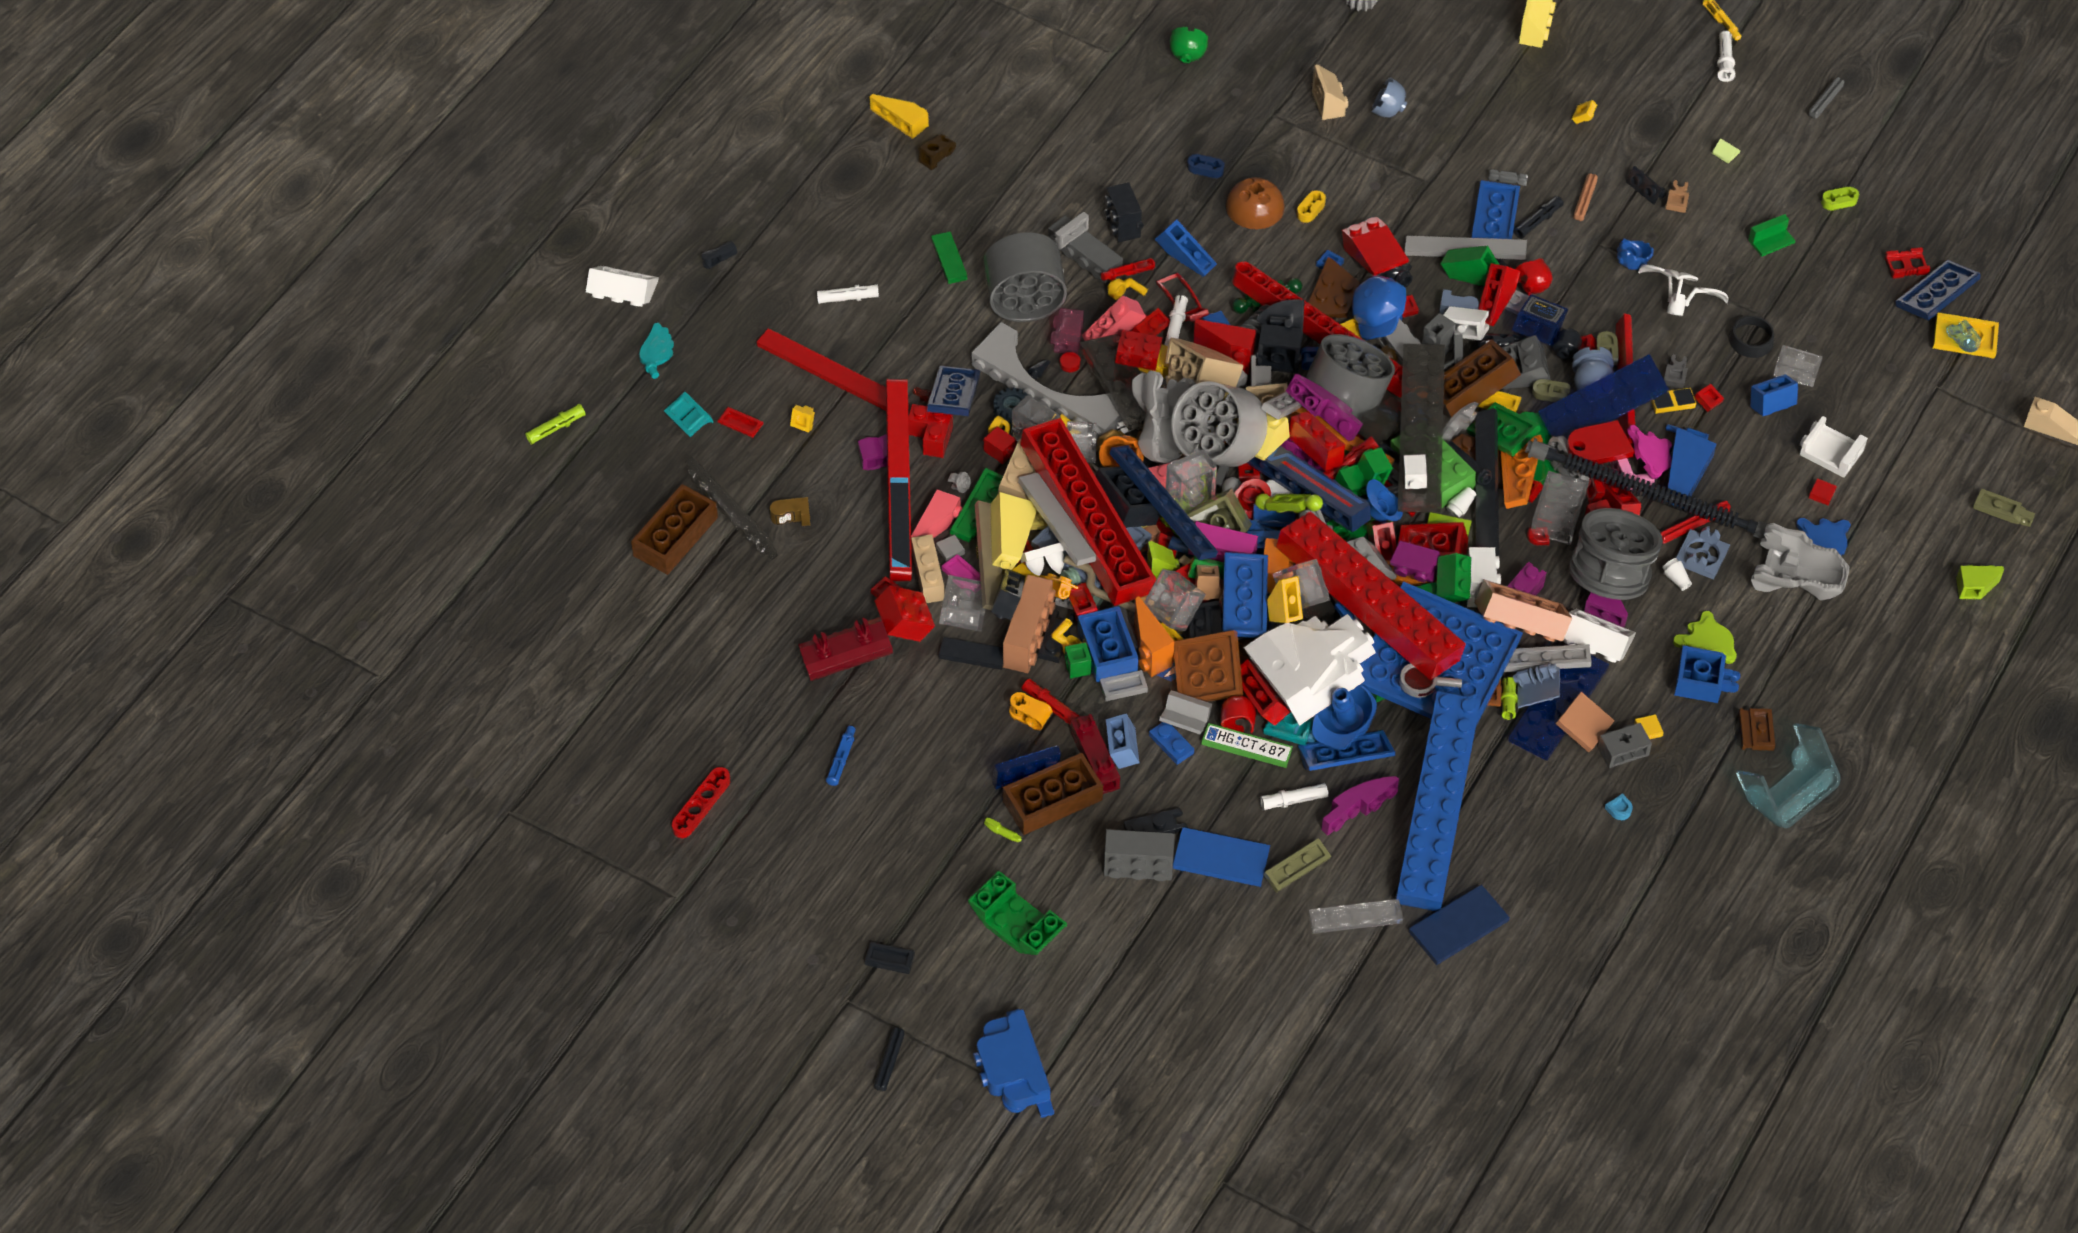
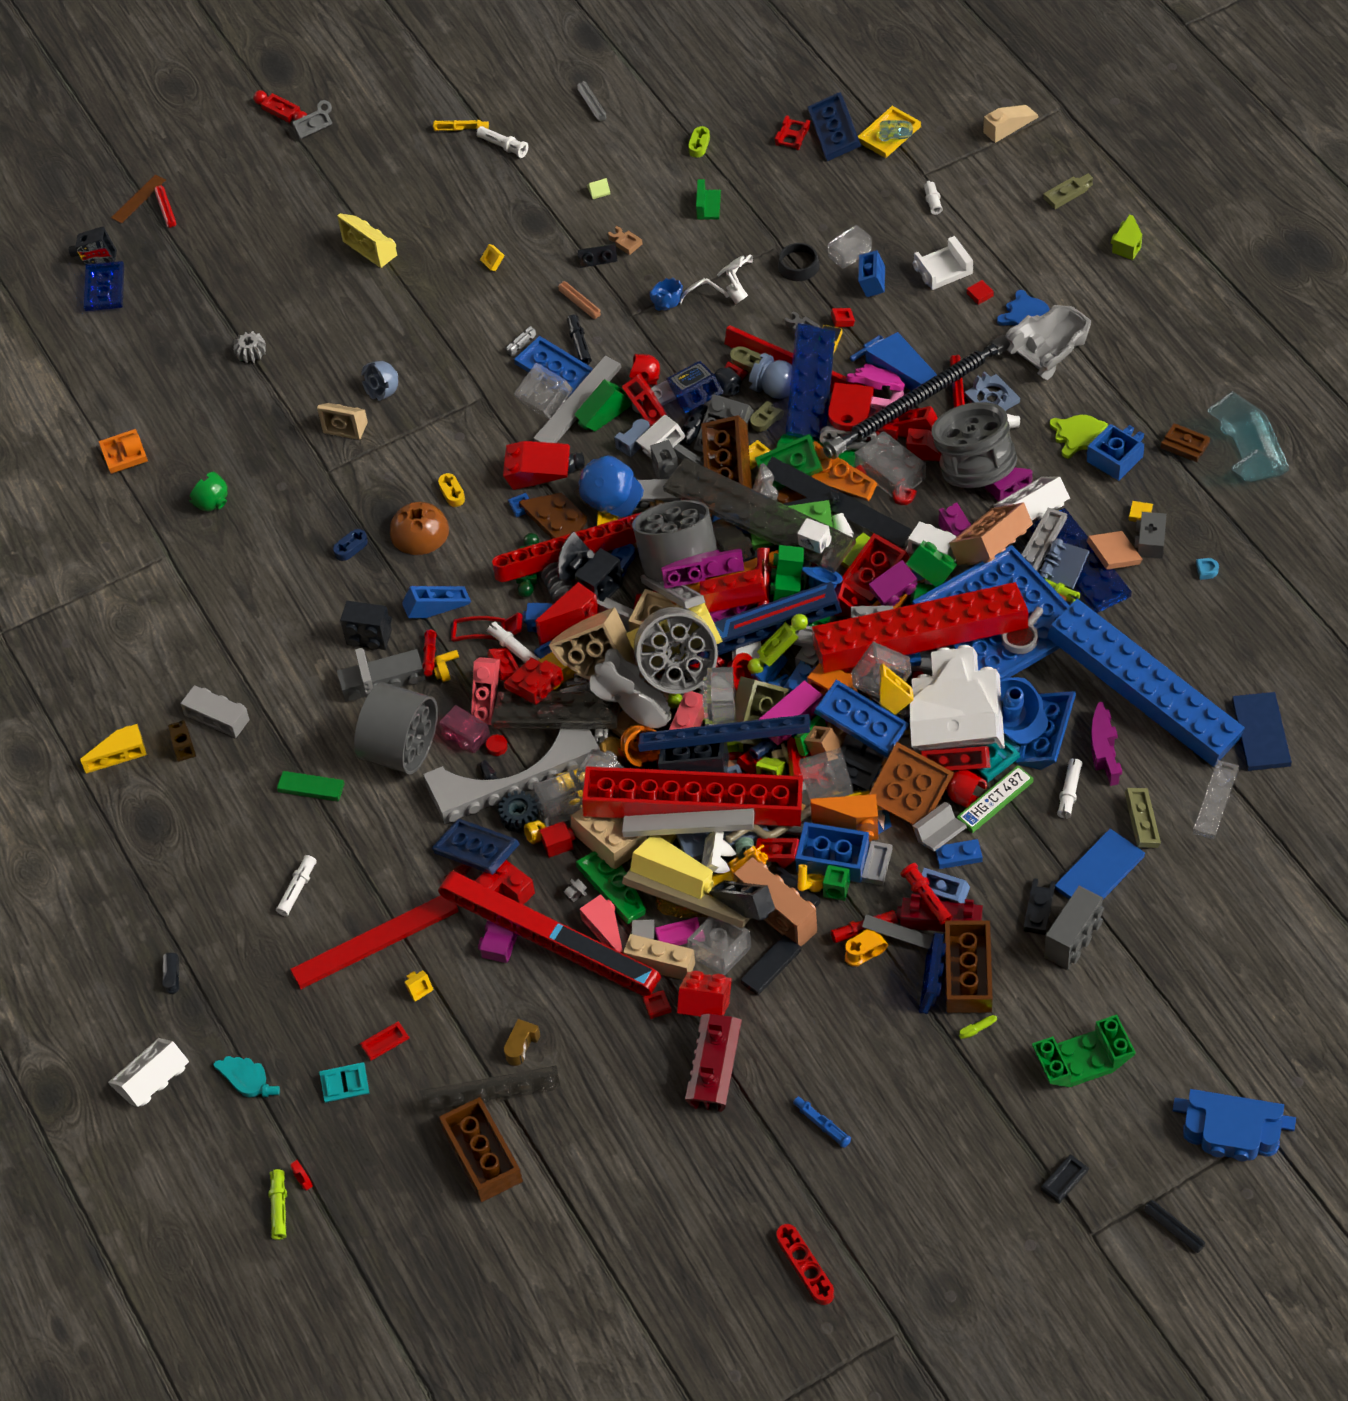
camera: 55 degrees left, 0 degrees up
none -> light grey brick [180,685,250,738]
none -> red tile [290,1160,313,1191]
none -> clear brick [514,363,573,419]
none -> dark grey sticker [862,915,945,954]
none -> red pin [900,863,953,925]
none -> white axle [924,181,943,215]

